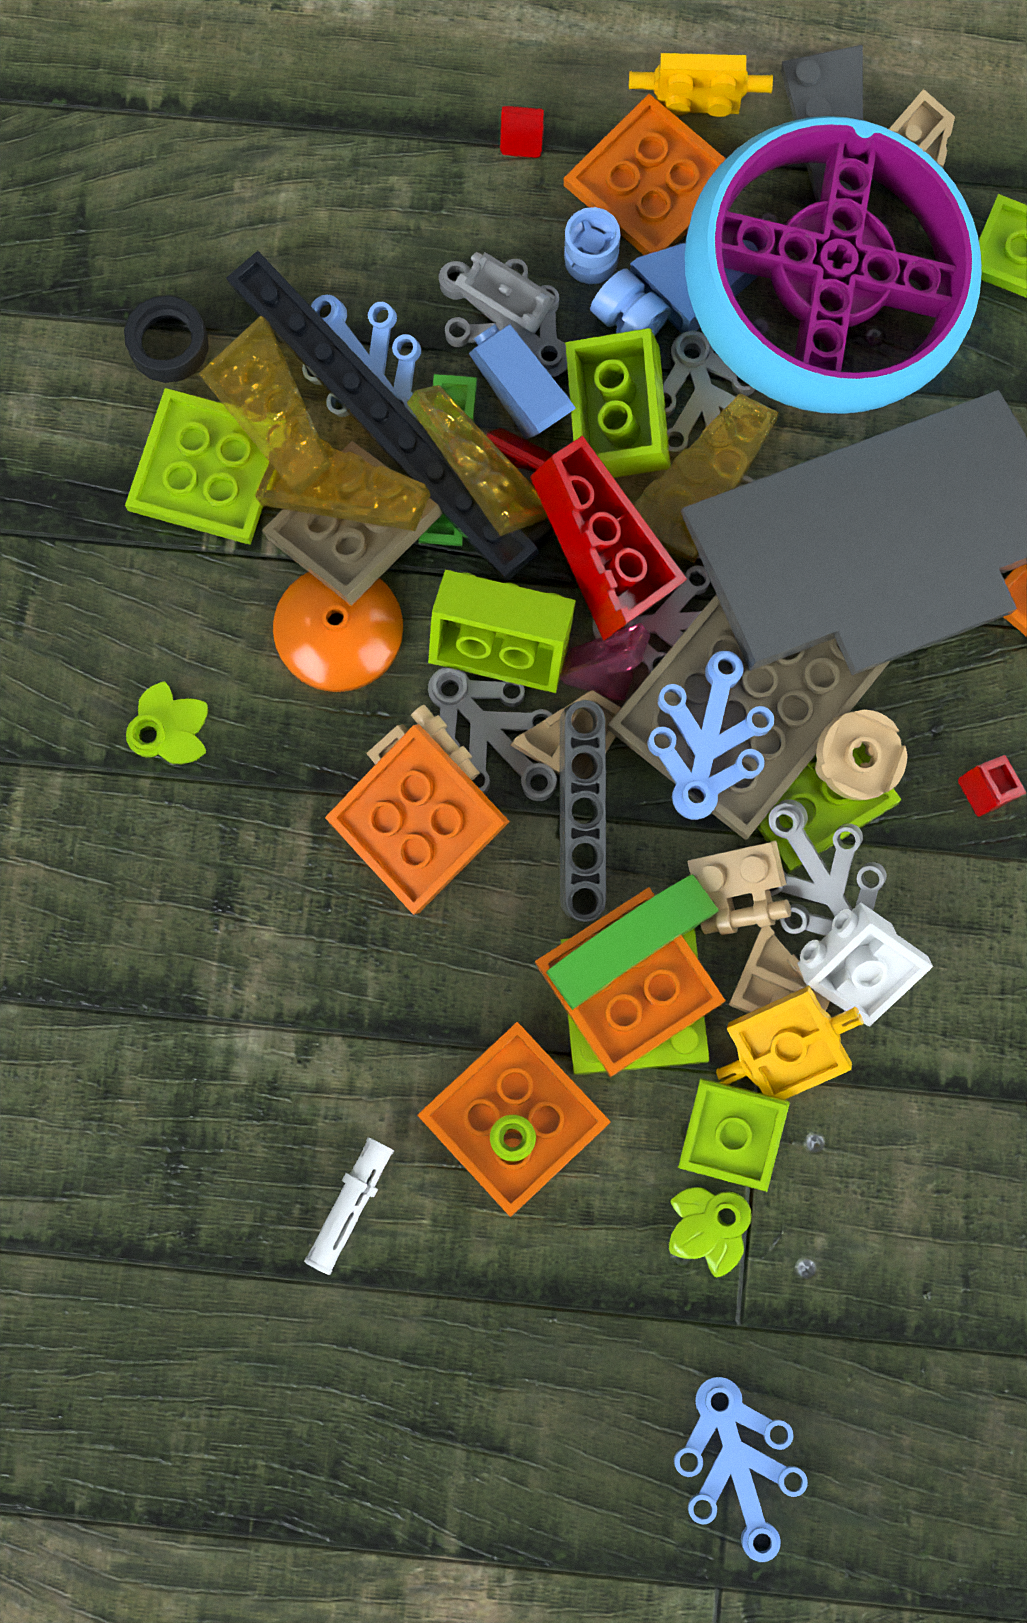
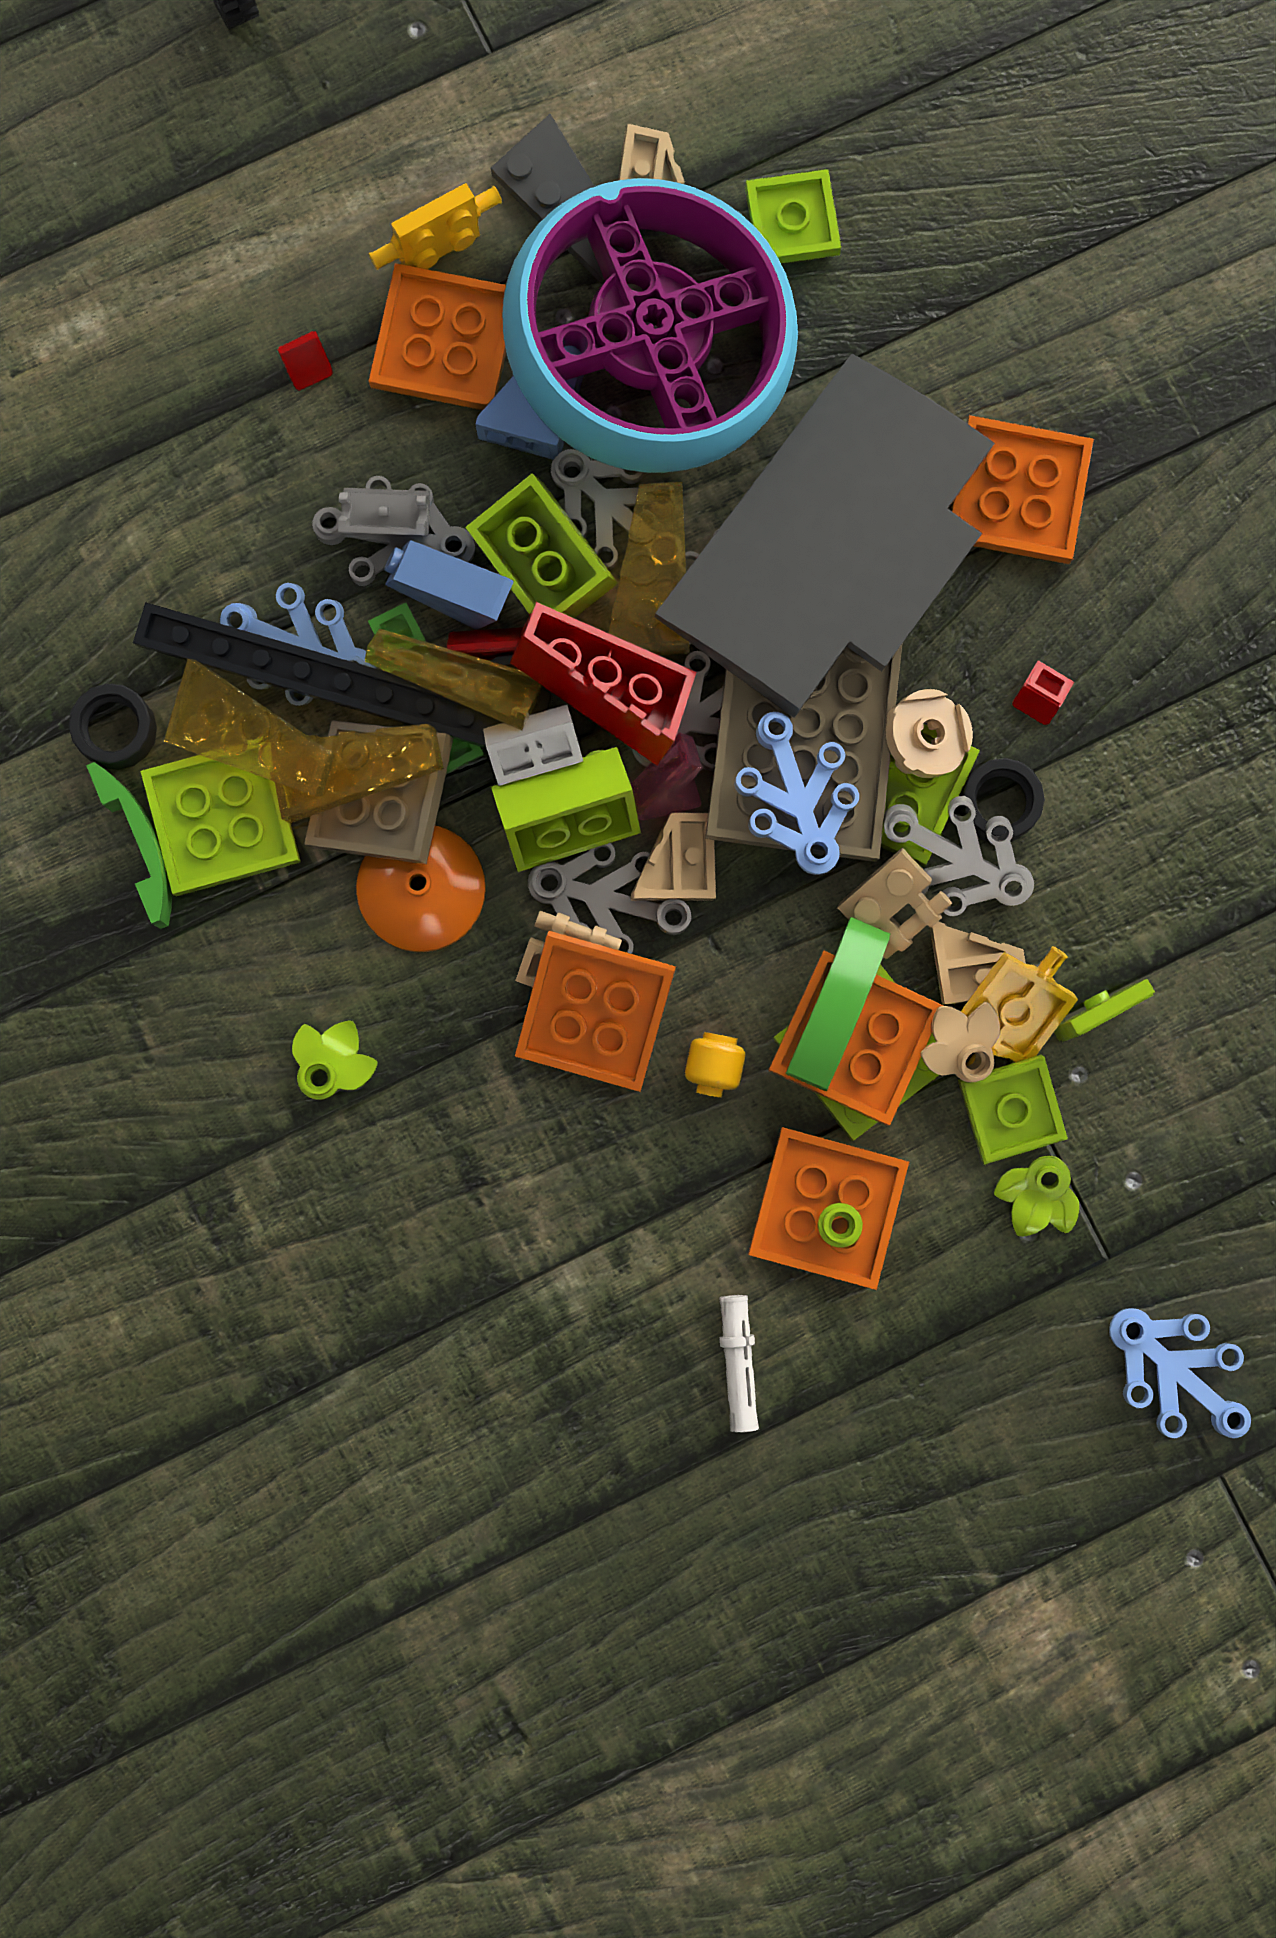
camera: 40 degrees left, 5 degrees up
dark grey beam [559,700,606,922] -> none
light blue wheel [564,207,621,285] -> none
light blue wheel [590,269,671,336] -> none
white plate [797,902,933,1027] -> none
none -> bright green slope [86,762,172,929]
none -> light grey hinge [483,705,583,786]
none -> yellow head [685,1032,745,1098]
none -> tan plate [921,1002,1000,1082]
none -> black tyre [959,758,1045,842]
none -> lime plate [1054,979,1155,1042]

